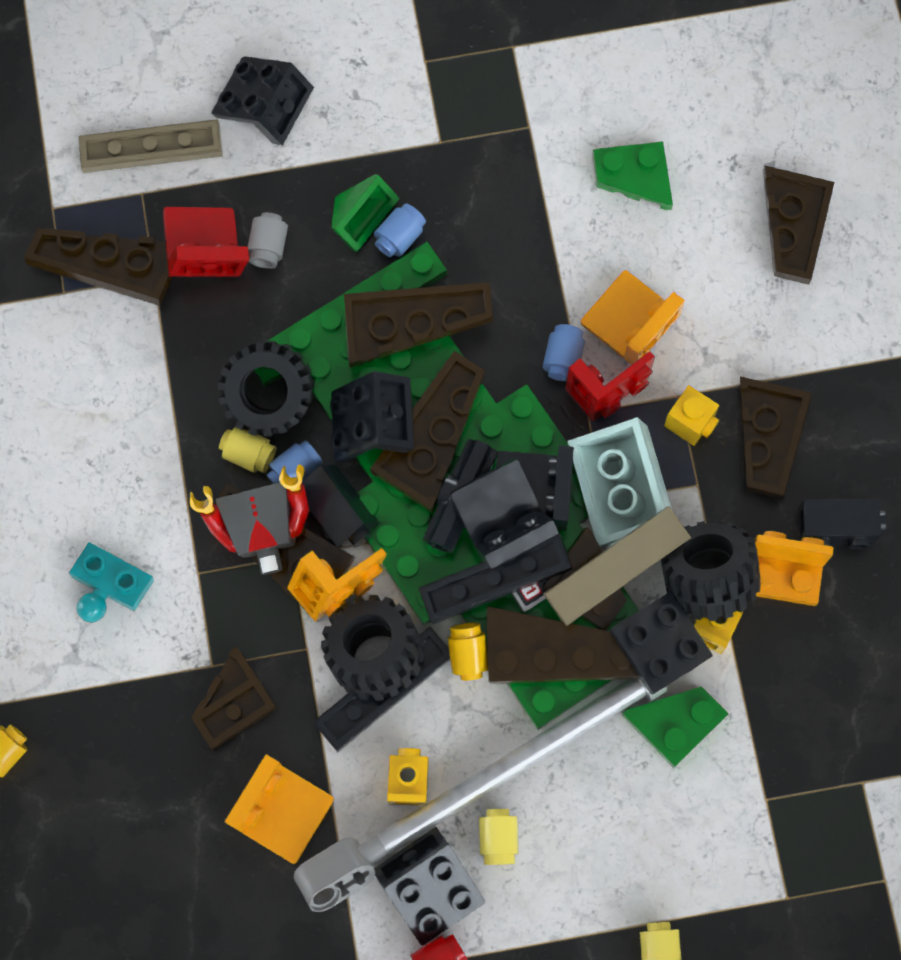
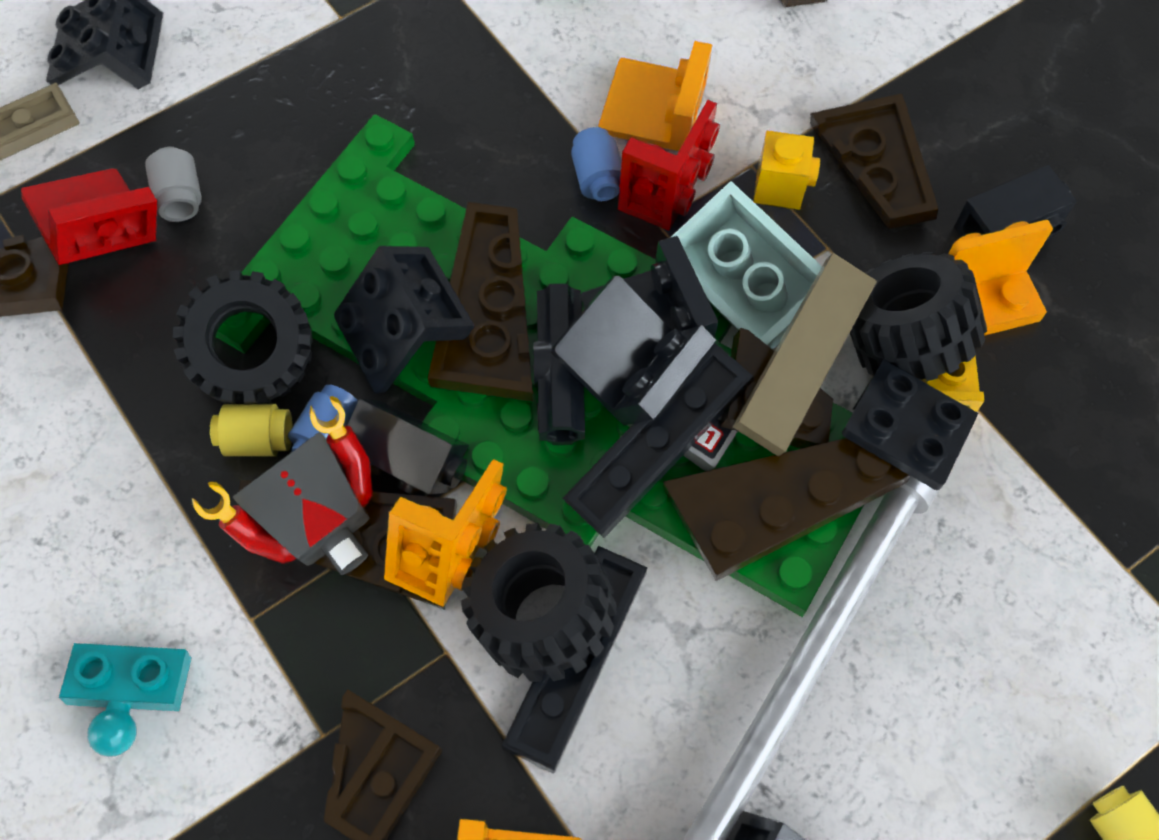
camera: 30 degrees left, 10 degrees down
green slope [331,174,400,252] -> none
dark brown wing [344,282,493,368] -> none
medium blue brick [374,203,426,257] -> none
yellow brick [387,748,429,806] -> none
yellow brick [447,623,488,681] -> none
light yellow brick [479,809,519,865] -> none
green wing [622,686,729,768] -> none

